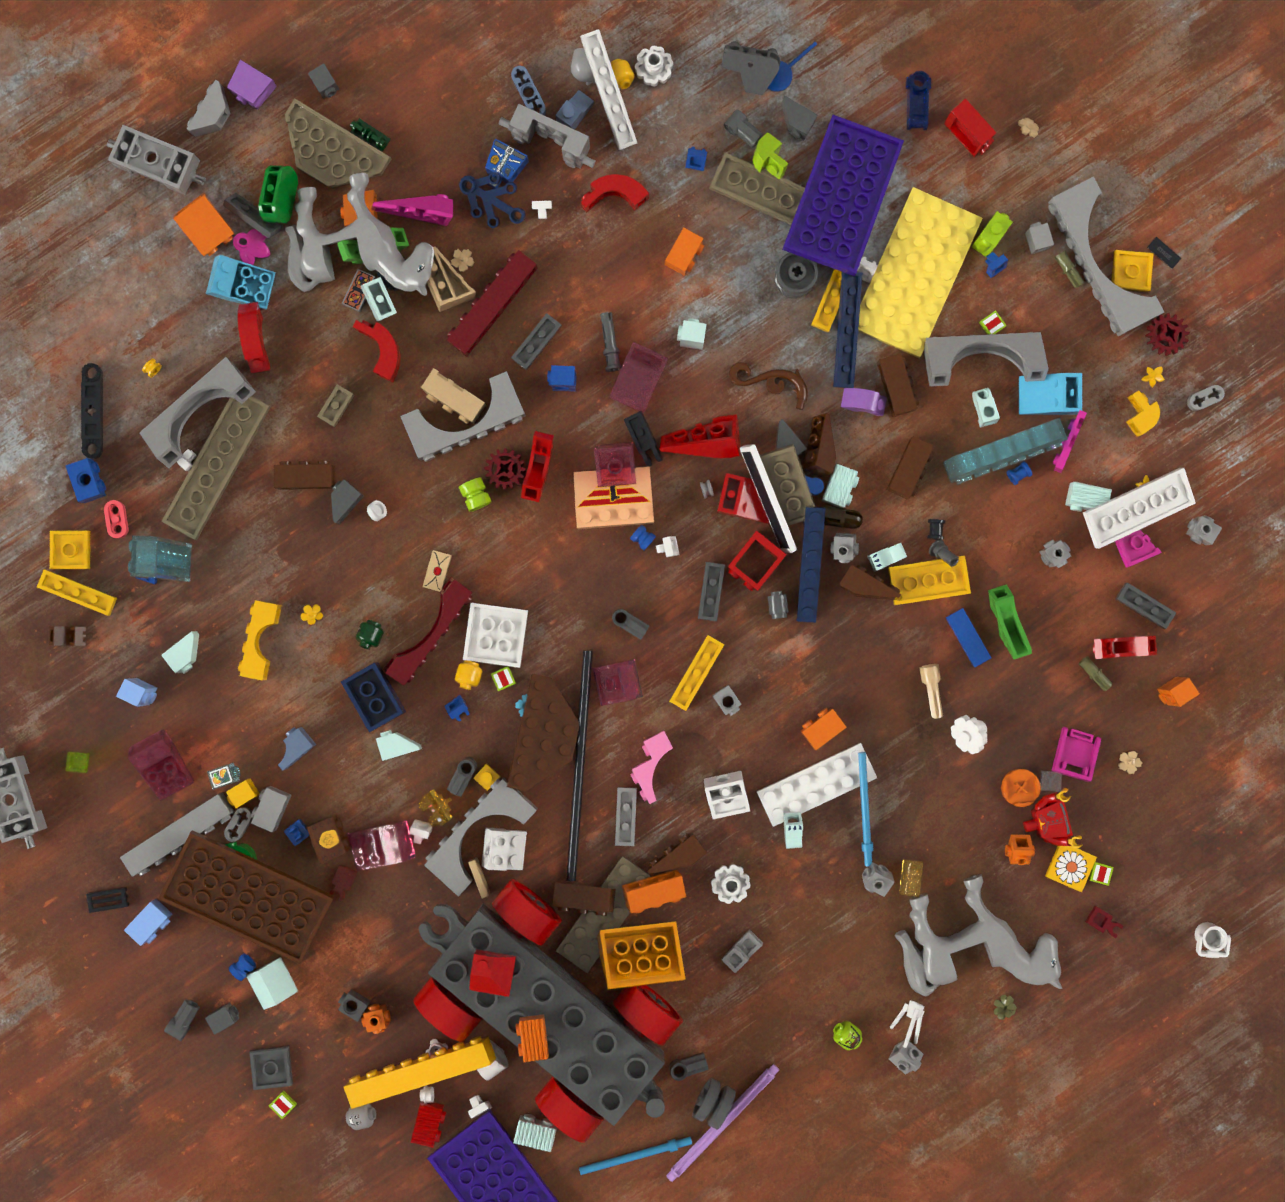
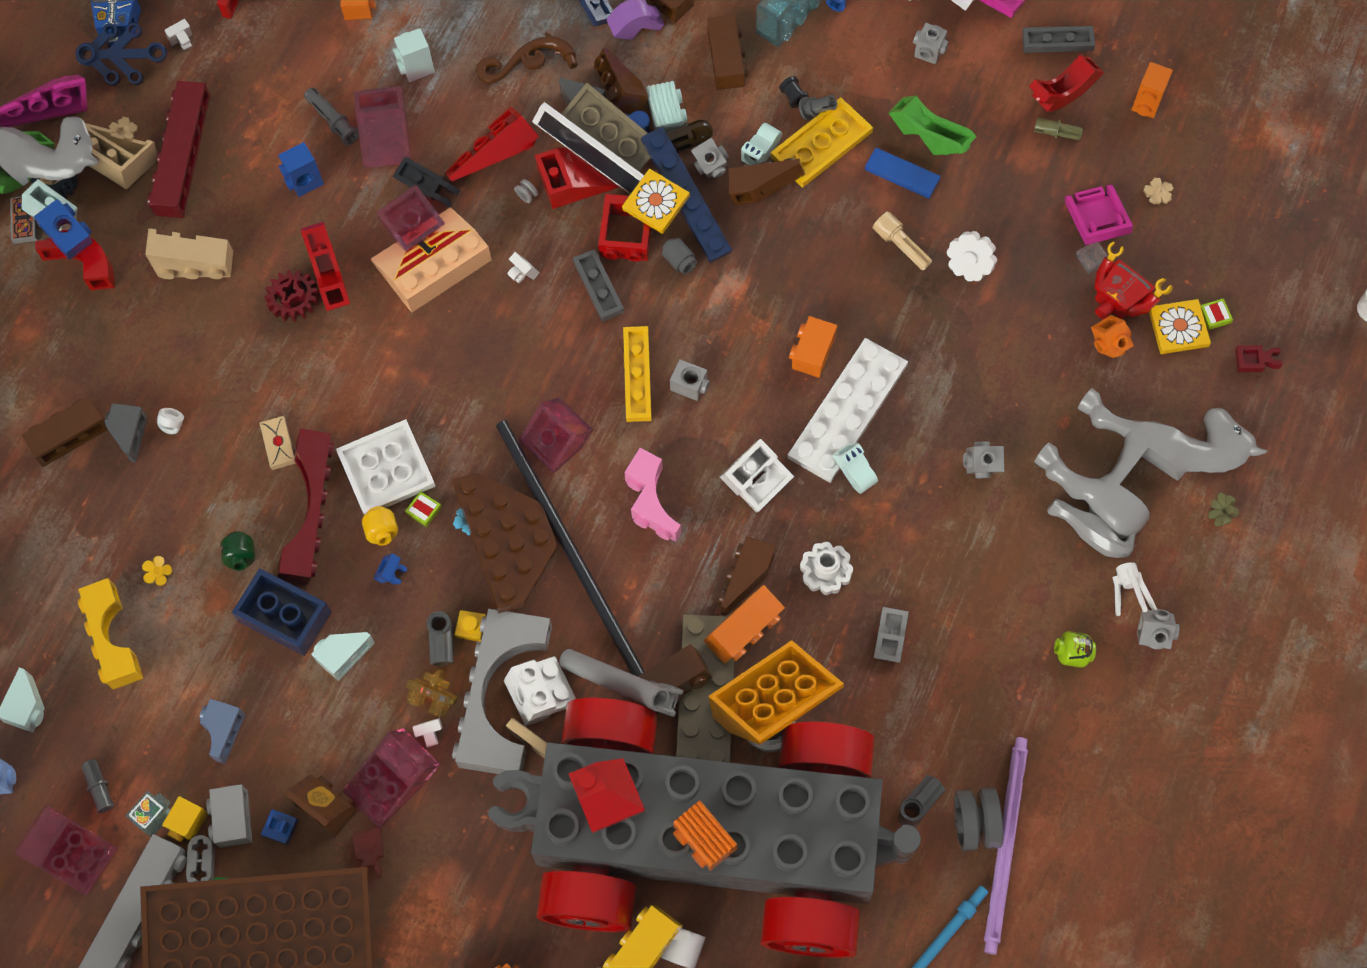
camera: 30 degrees left, 20 degrees down
dark tan plate [317,384,354,427] -> none
light grey arch [400,371,526,462] -> none
lime wheel [459,477,492,512] -> none
dark grey plate [511,313,562,371] -> none
dark grey piece [612,609,649,640] -> none
light grey plate [615,787,637,846] -> none
blue wheel [630,524,656,551] -> none
dark azure bar [858,752,873,866] -> none
clear yellow hips [899,859,923,897] -> none
orange tile [1001,768,1041,807] -> none
none -> blue brick [34,199,93,260]
none -> dark grey axle [82,759,114,813]
none -> light grey axle [559,649,683,716]
none -> tile [622,169,690,234]

